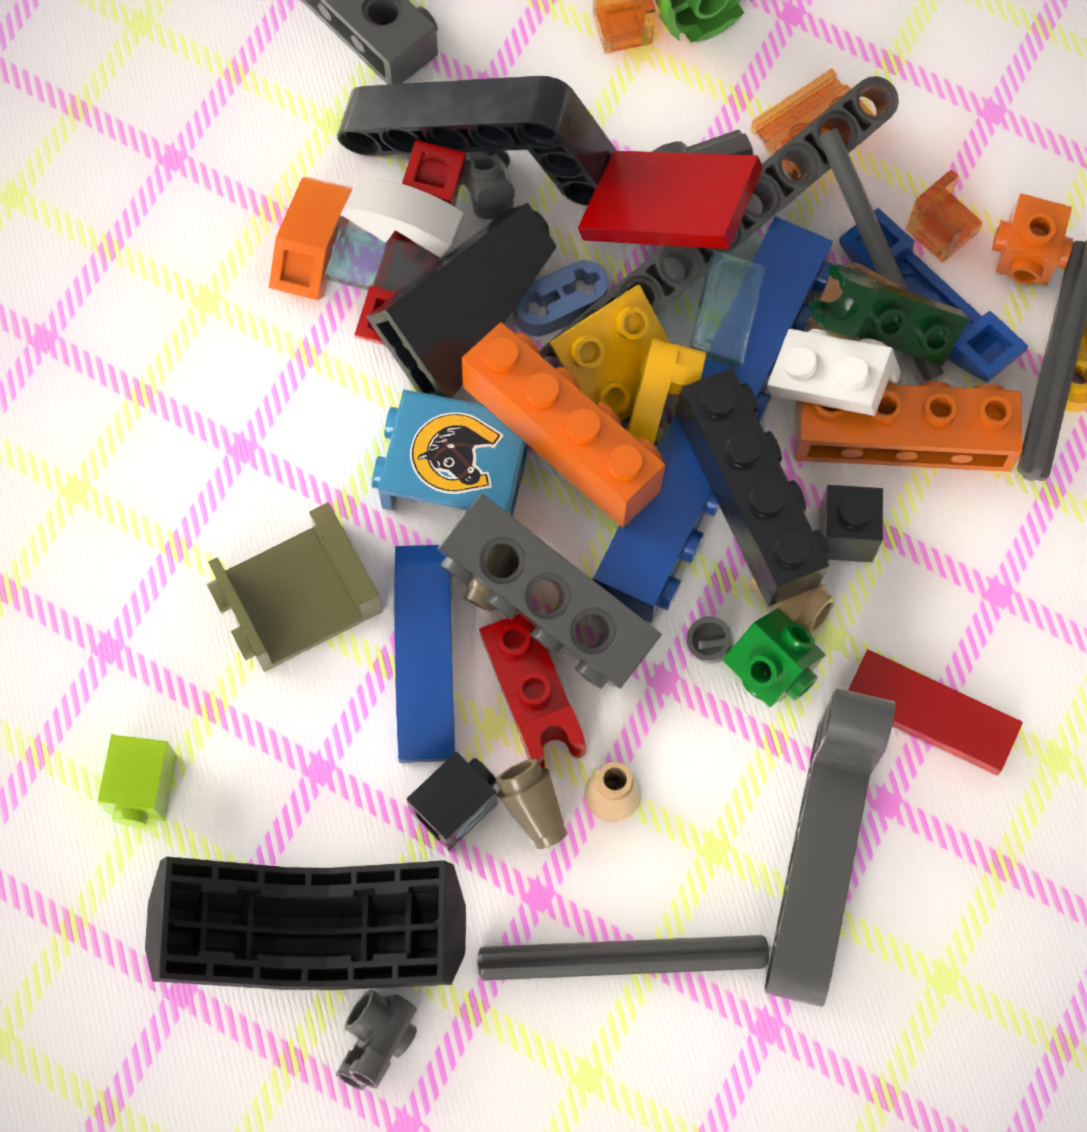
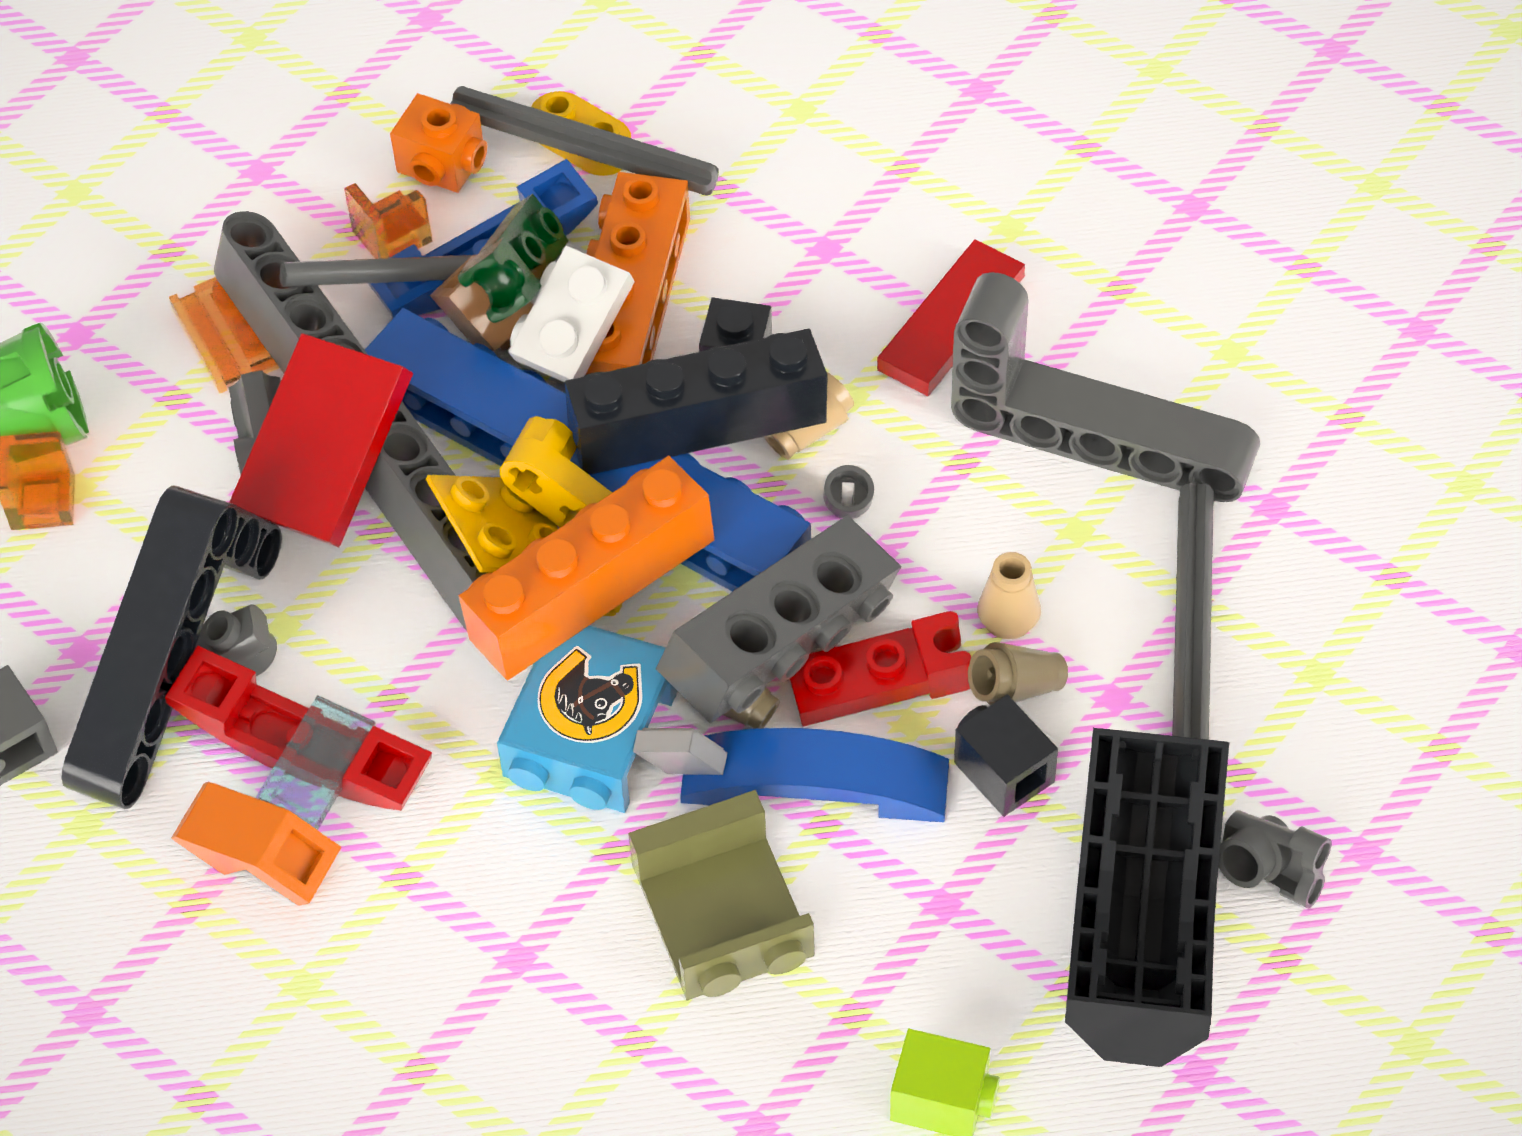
camera: 80 degrees left, 15 degrees down
white slope [340,176,464,258] -> none
black slope [366,202,557,398] -> none
medium blue beam [514,260,609,337] -> none
clear light blue tile [688,250,766,369] -> none
green brick [722,608,826,708] -> none
none -> light grey tile [633,728,727,775]

